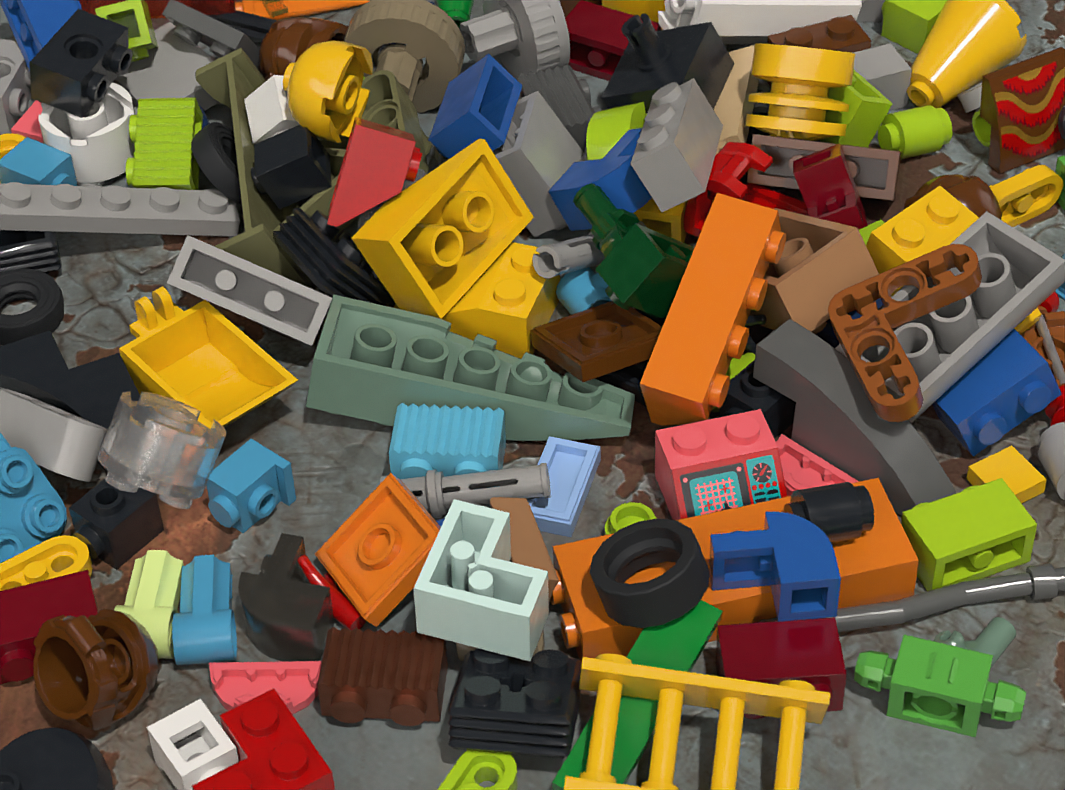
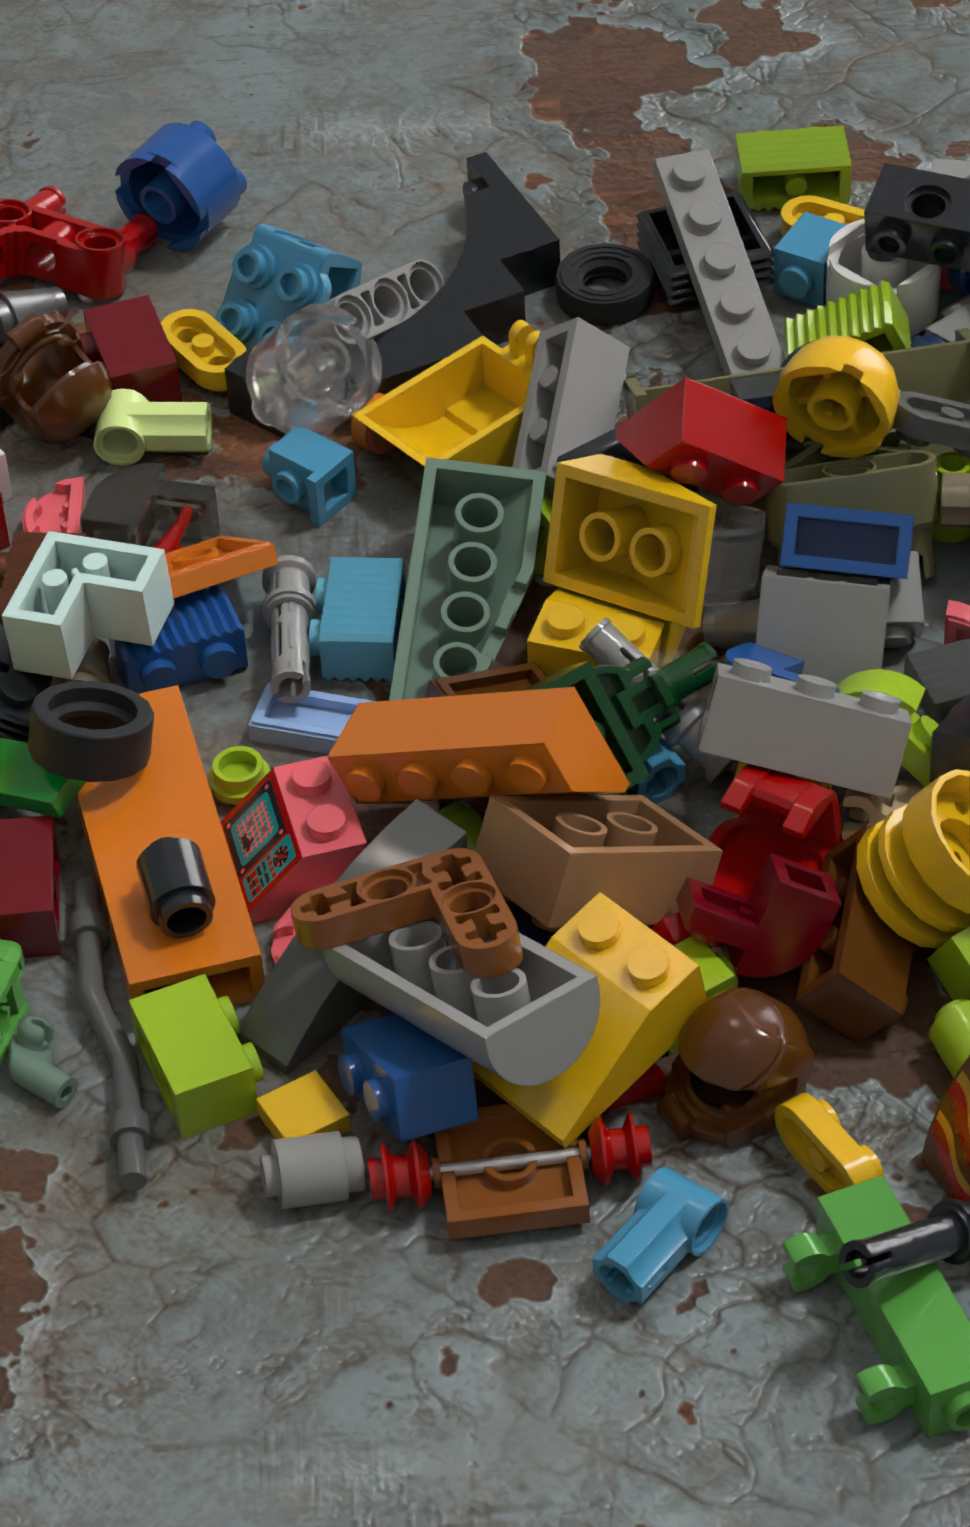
camera: 90 degrees right, 0 degrees up
dark azure piece [172,555,237,665] -> none
medium nougat slope [489,497,559,601] -> none
blue brick [709,512,841,622] -> none

